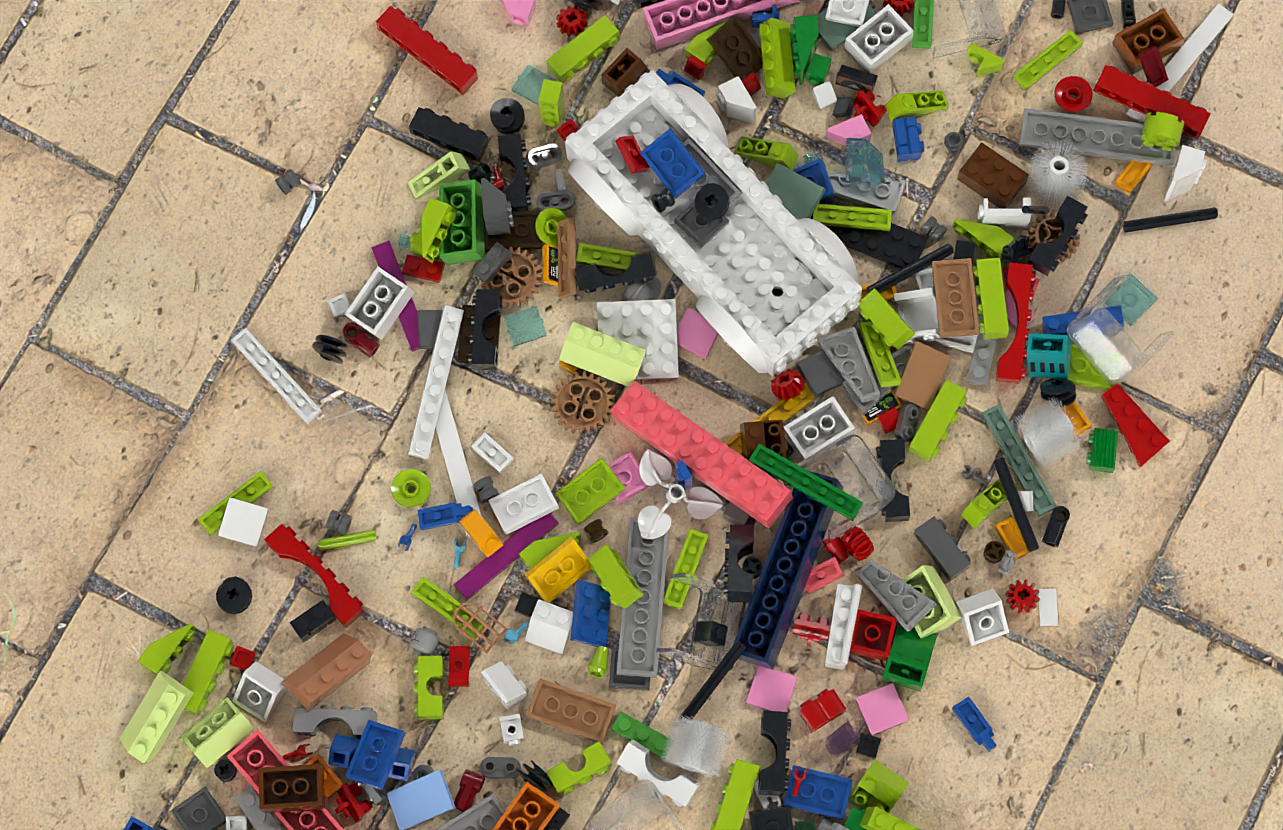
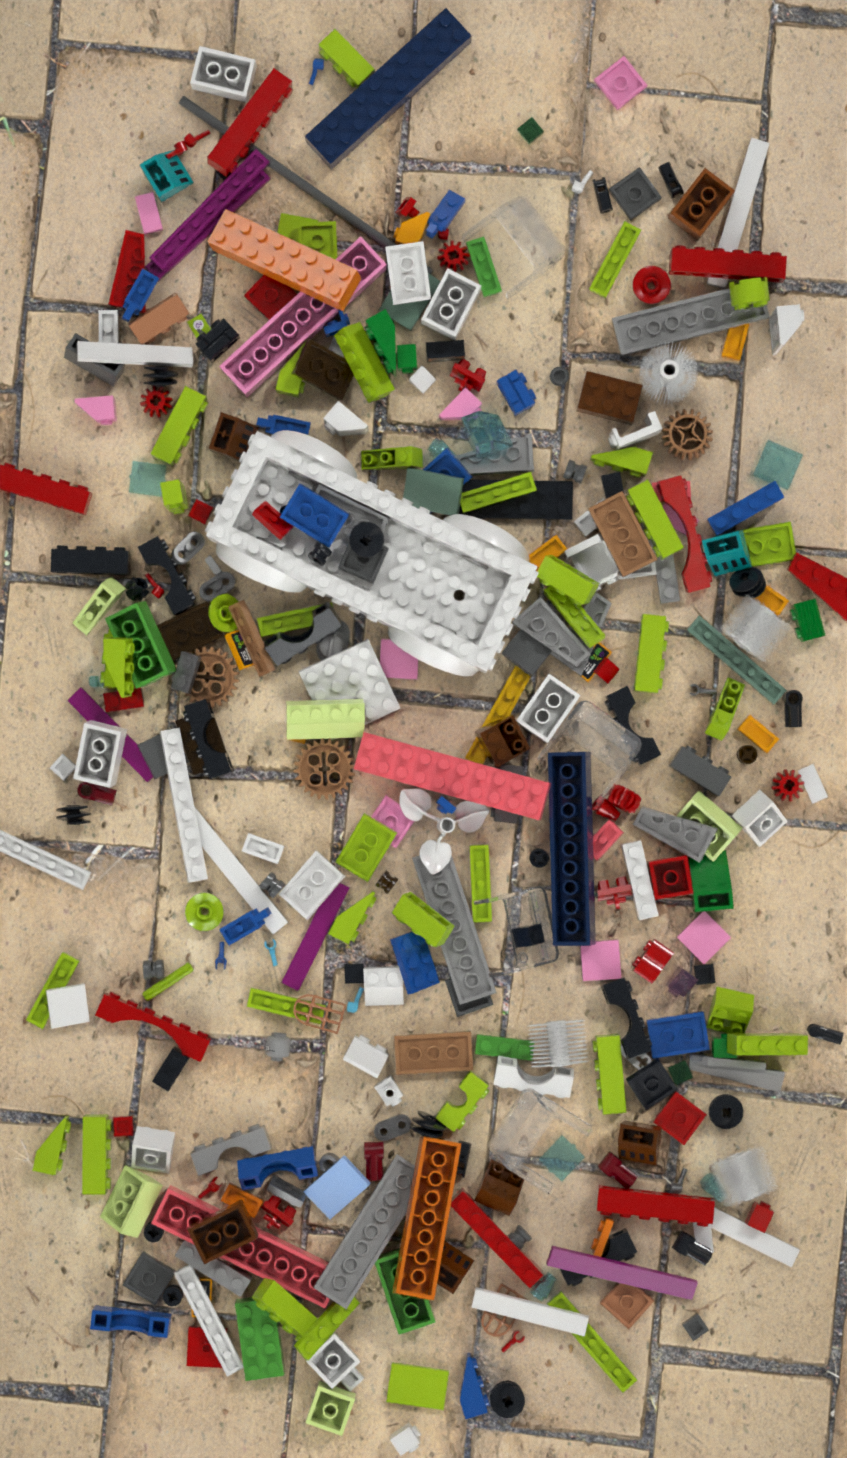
camera: 25 degrees left, 15 degrees up
yellowish green slope [119,671,193,764] -> none
black piece [216,576,253,614] -> none
nougat slope [282,633,372,712] -> none
blue plate [345,720,406,790] -> none
lime arch [414,656,444,720] -> none
red plate [448,646,470,687] -> none
light orange slope [459,509,503,557] -> none
dark grey slope [481,178,514,235] -> none
black piece [490,98,525,135] -> none
clear light blue piece [504,306,547,347] -> none
yellow plate [524,537,592,603] -> none
lime cone [587,646,609,678] -> none
black axle [678,641,746,724] -> none
red tile [684,54,707,80] -> none
black arch [723,524,754,603] -> none
red tile [742,72,761,97] -> none
green plate [749,444,863,521] -> none
red gear [771,368,805,402] -> none
red hand [792,766,808,796] -> none
black tile [832,96,855,118] -> none
white bar [840,584,862,664] -> none
black axle [866,244,954,294] -> none
lime slope [885,90,949,122] -> none
medium nougat tile [893,341,951,411] -> none
flat silver plate [895,404,919,442] -> none
blue hinge [952,696,997,752] -> none
lime slope [966,43,1005,77] -> none
black axle [993,457,1039,552] -> none
black hinge [997,235,1034,264] -> none
light grey piece [998,550,1017,575] -> none
white tile [1018,491,1033,511] -> none
black bar [1022,206,1050,214] -> none
black arch [1027,195,1088,276] -> none
clear windscreen [1067,275,1174,384] -> none
black axle [1122,207,1218,233] -> none
dark red tile [1138,45,1169,87] -> none

